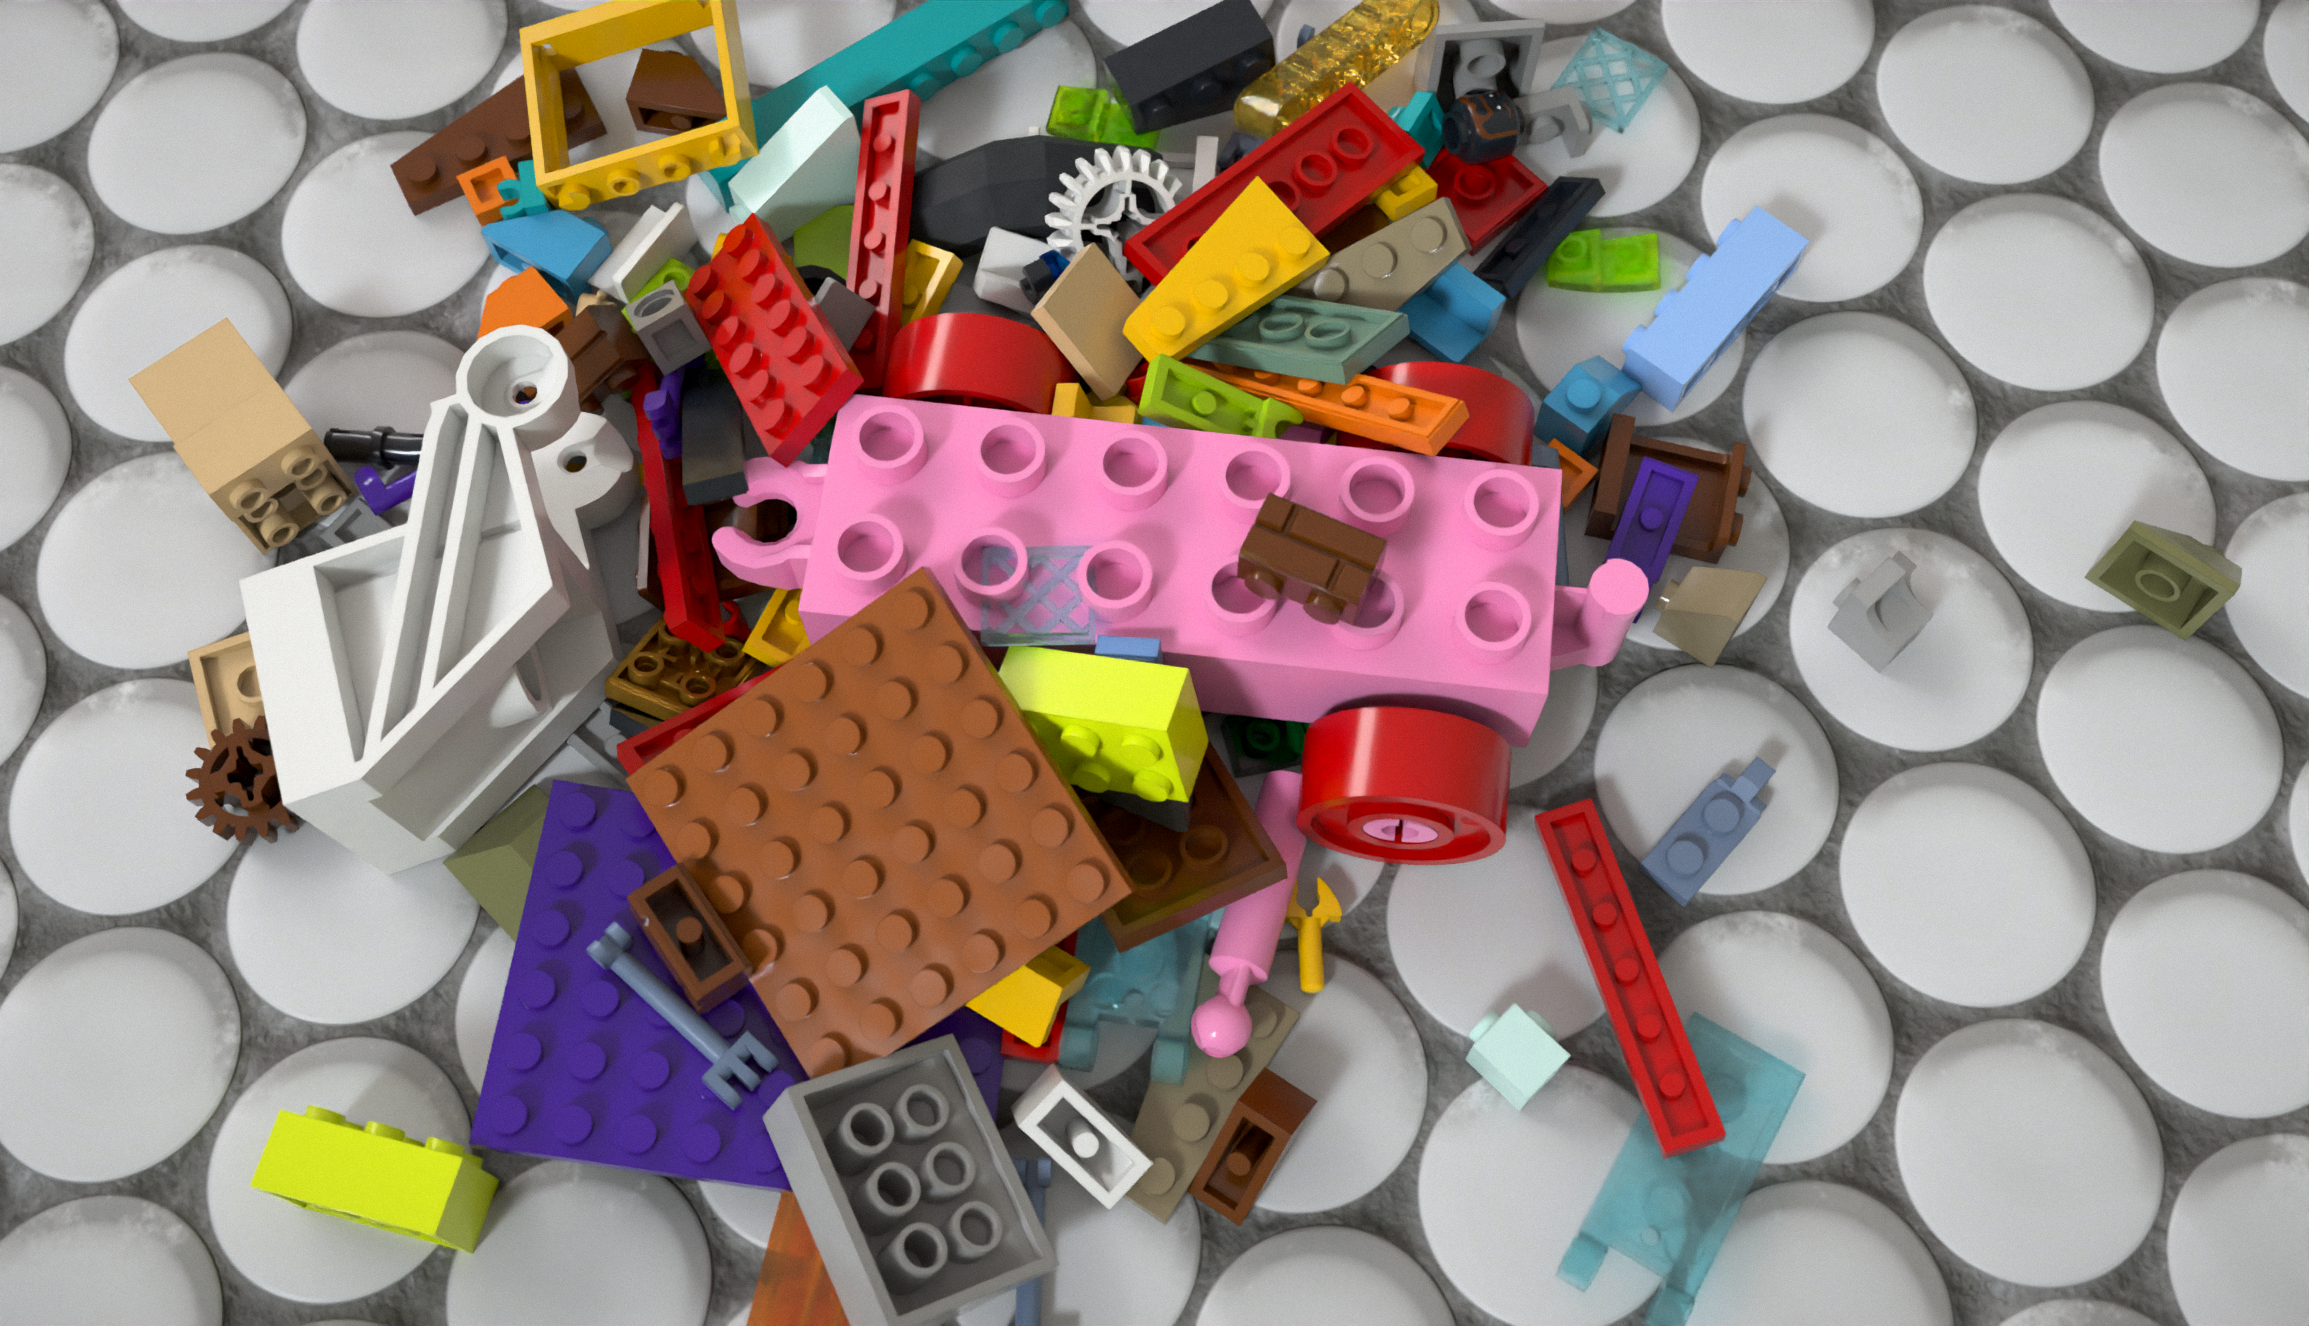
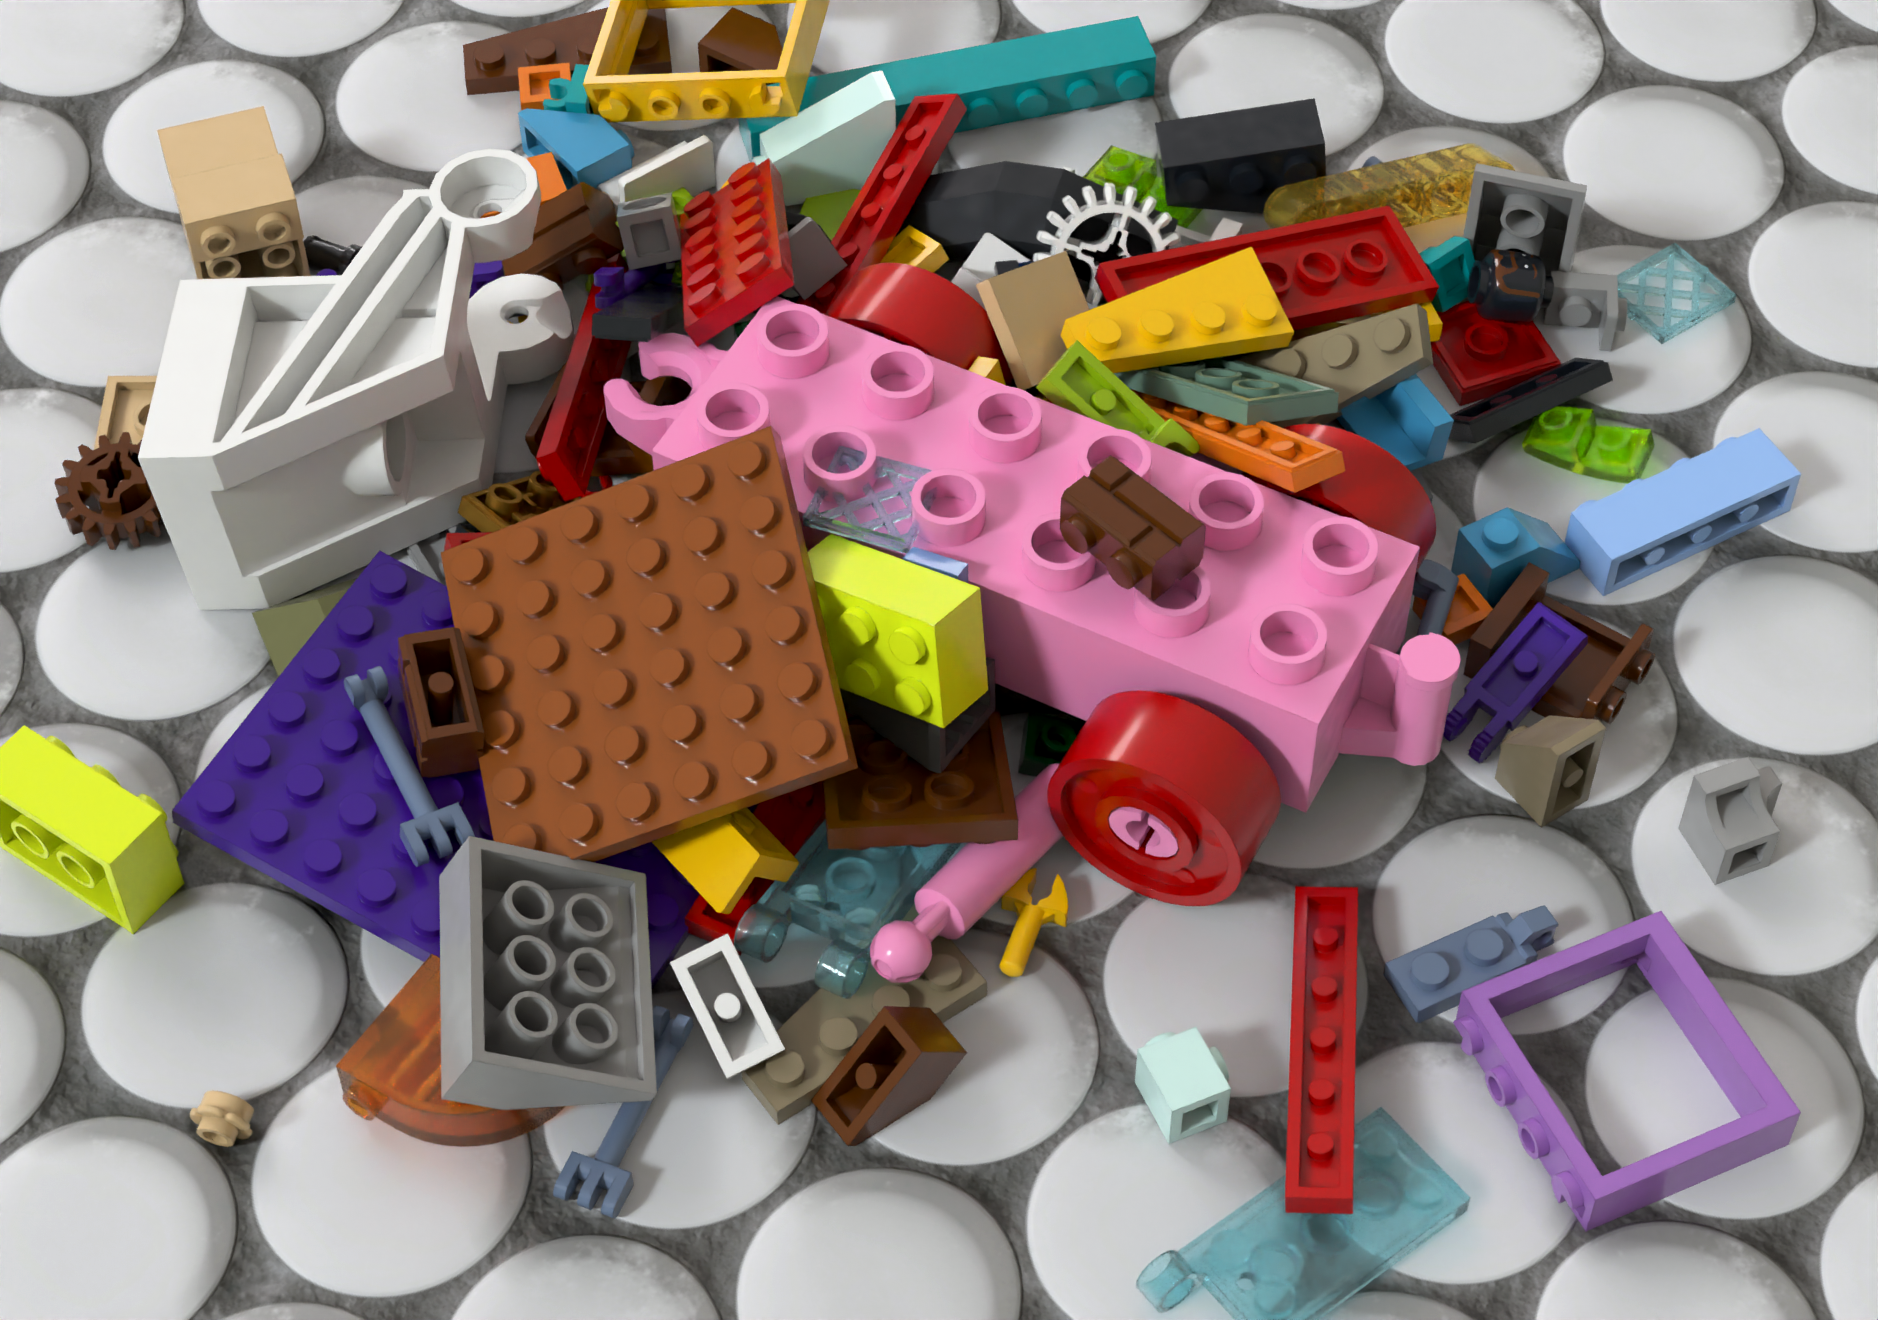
camera: 20 degrees right, 15 degrees down
none -> medium lavender window [1453,911,1801,1232]

